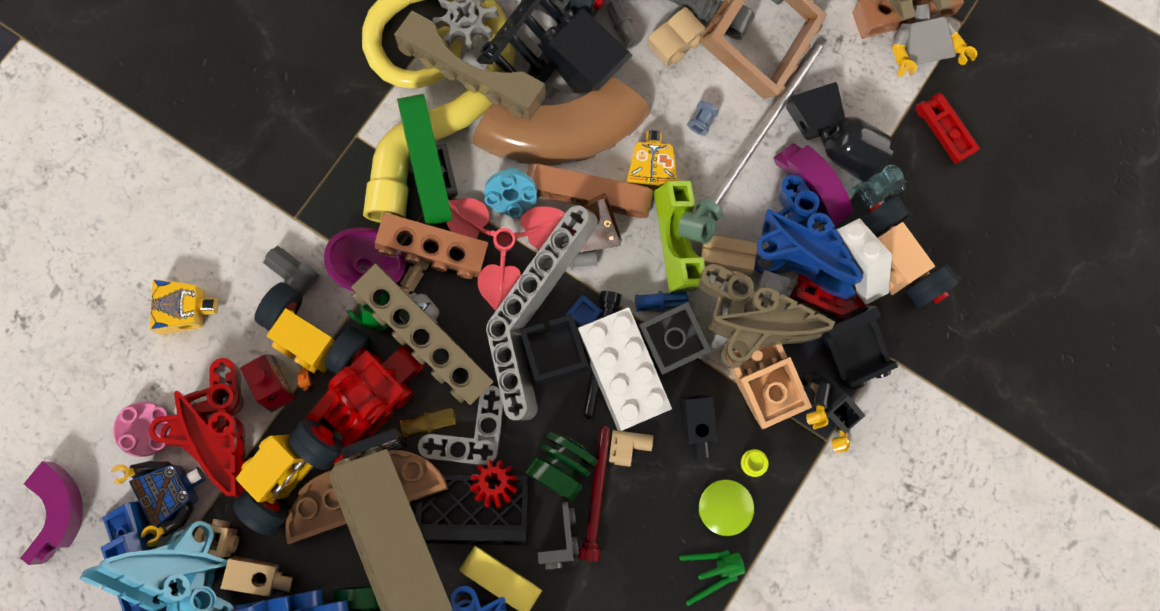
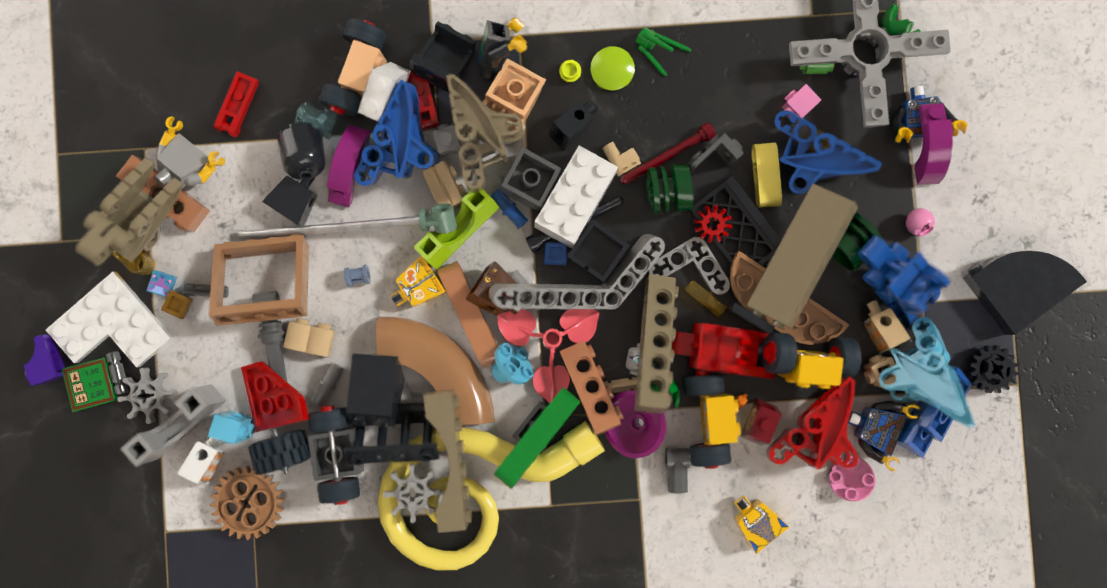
camera: 120 degrees left, 10 degrees up
magenta arch [20,461,83,565] -> none

